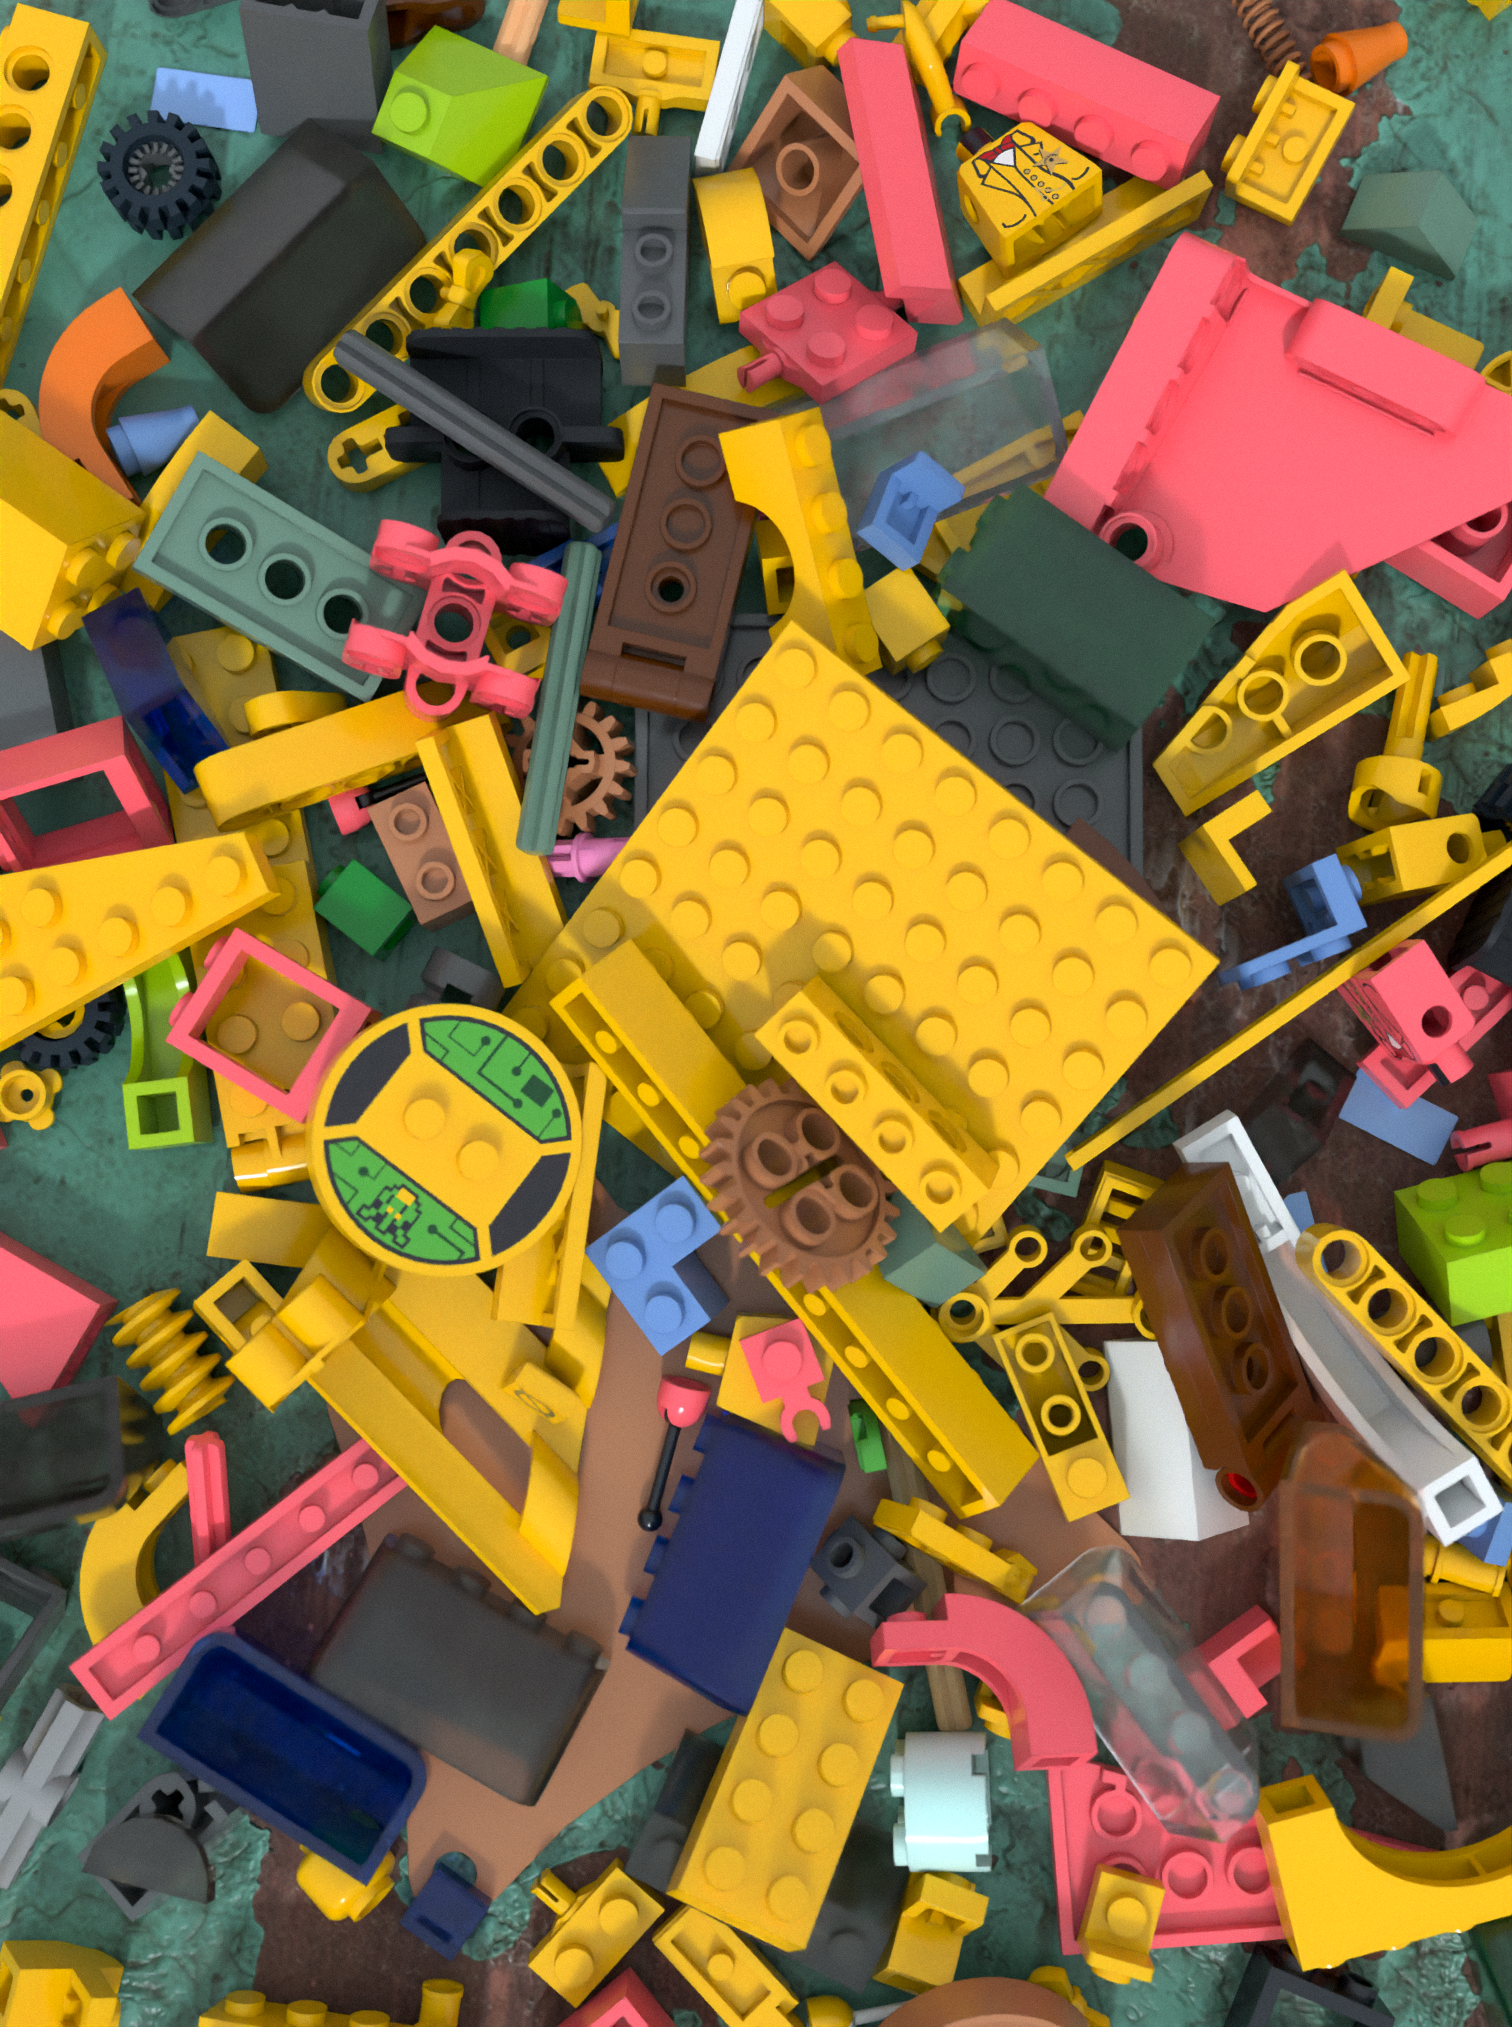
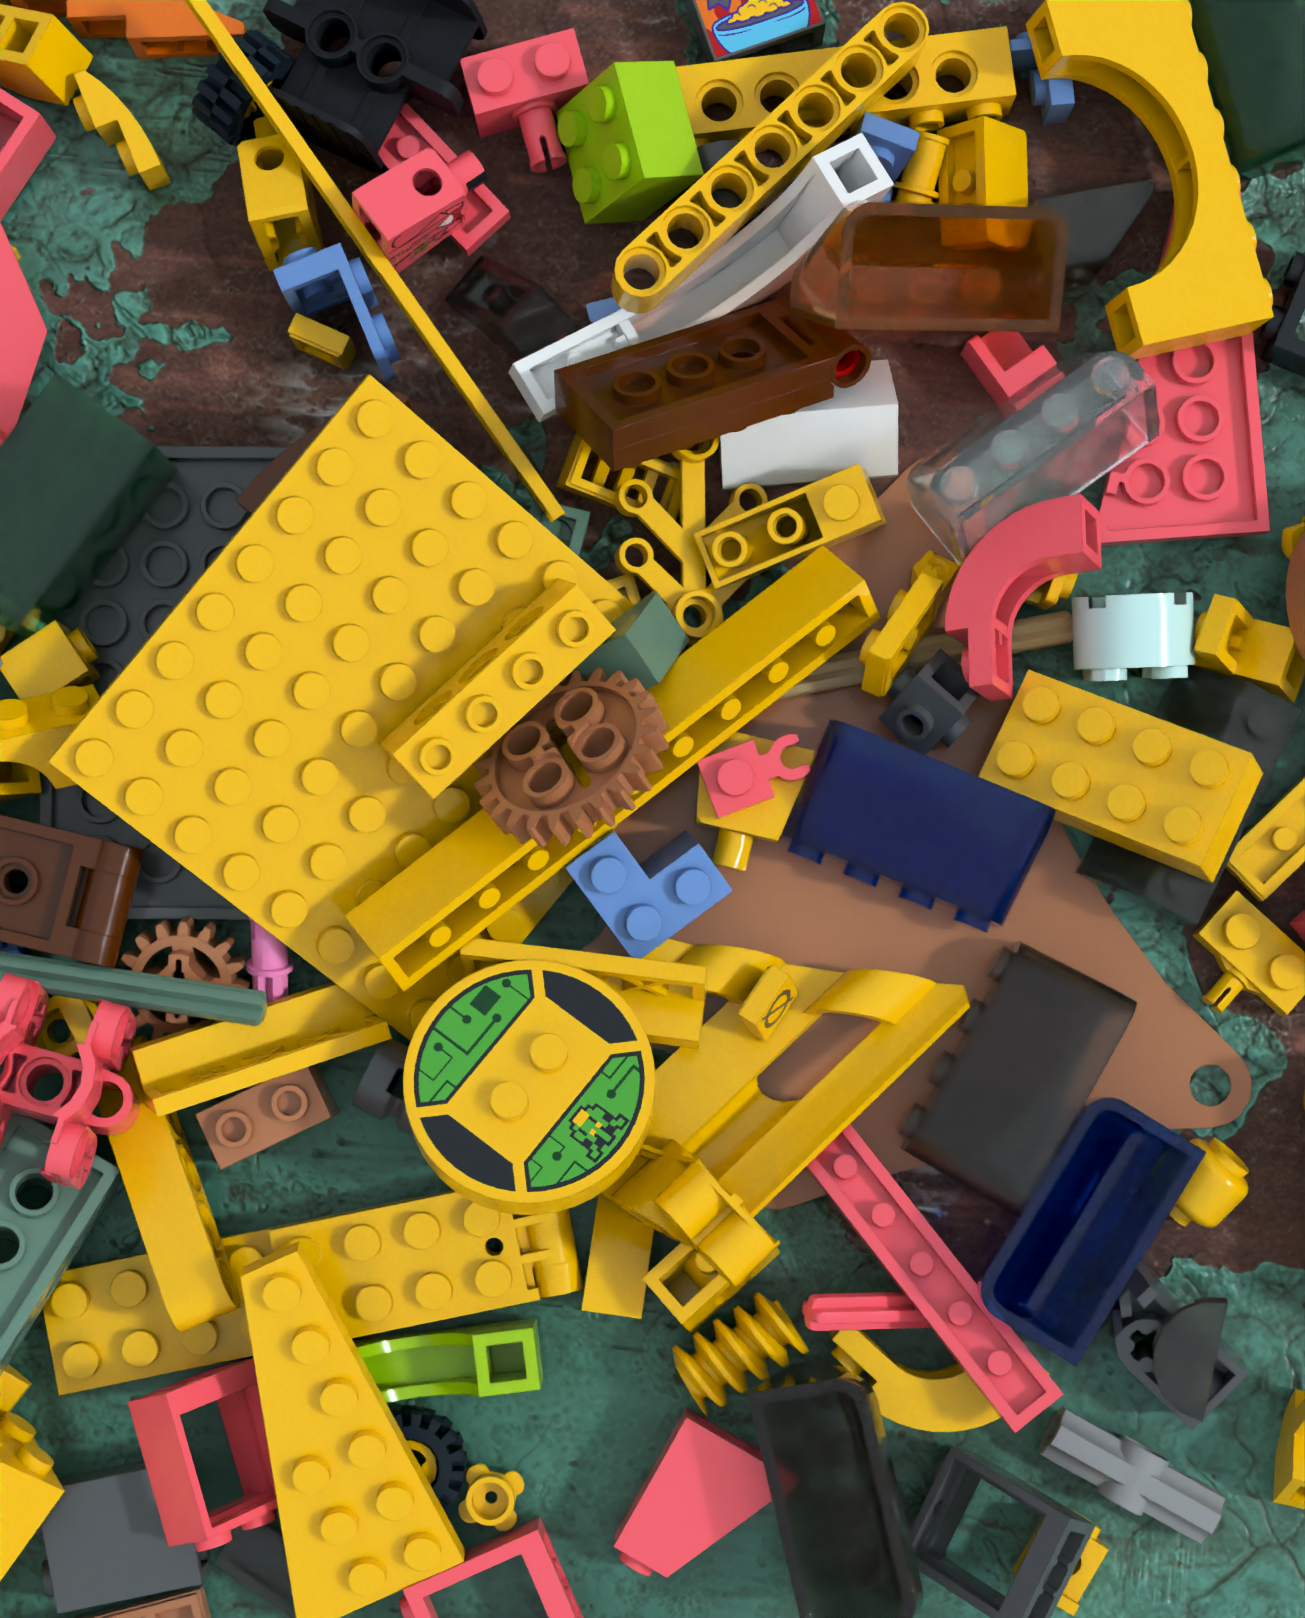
camera: 90 degrees left, 0 degrees up
clear blue slope [81,587,233,795] -> none
coral window [165,927,383,1124] -> none
yellow beam [243,691,349,740] -> none
green brick [313,858,418,962] -> none
coral hinge [327,772,429,836] -> none
clear blue tile [399,1861,493,1962] -> none
hinge [637,1375,712,1532] -> none
bright green tile [847,1398,887,1473] -> none
yellow bracket [1077,1863,1166,1984] -> none
yellow wedge [1152,568,1412,817] -> none
yellow panel [1177,789,1272,906] -> none
light blue sticker [1336,1068,1458,1165] -> none
yellow piece [1348,651,1443,832] -> none
none -> yellow tile [288,313,357,370]

